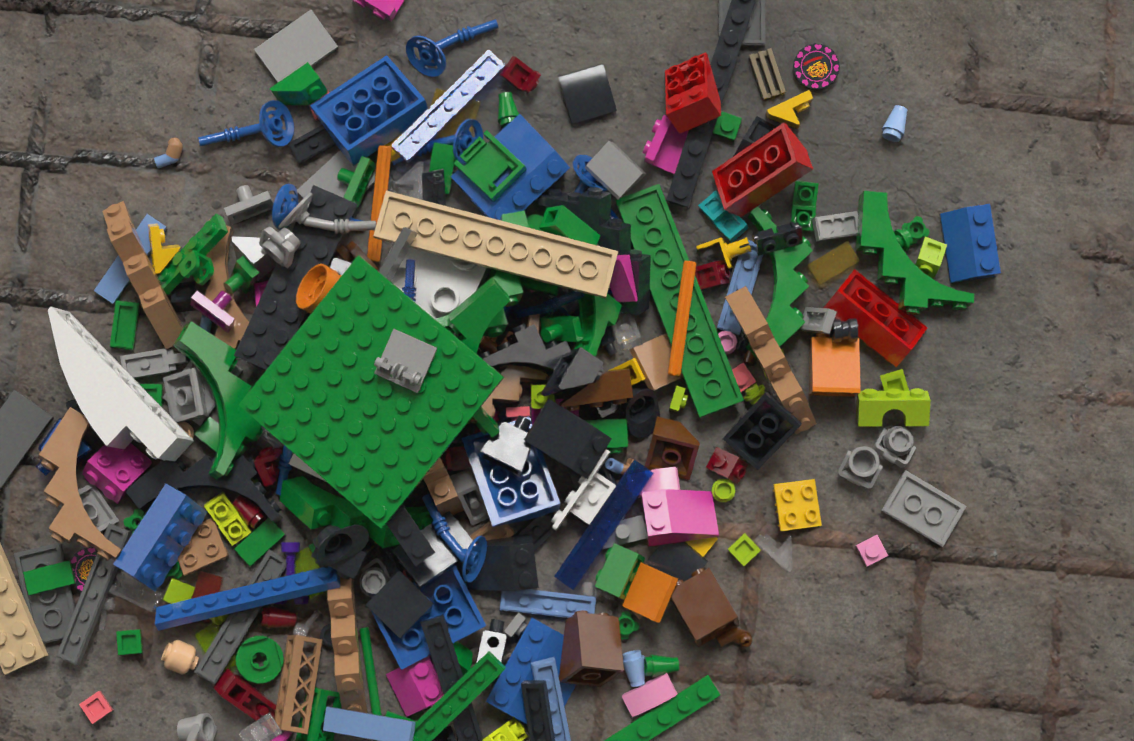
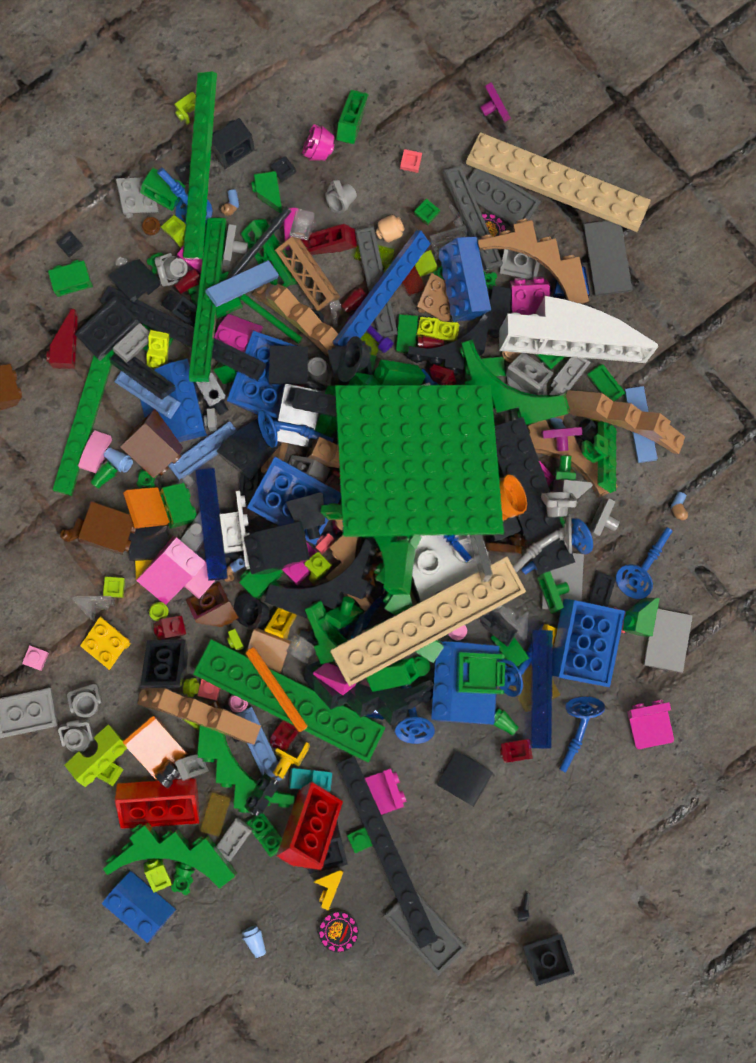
camera: 140 degrees right, 5 degrees down
green tile [23,560,76,595] -> none
yellow slope [148,223,181,274] -> none
green plate [236,636,284,684] -> none
orange axle [367,145,392,262] -> none
light grey hinge [374,329,437,393] -> none
black slope [541,347,604,396] -> none
reddish brown slope [559,368,633,411] -> none
light grey slope [584,141,646,200] -> none
red slope [665,52,721,134] -> none
dark tan tile [749,48,786,100] -> none

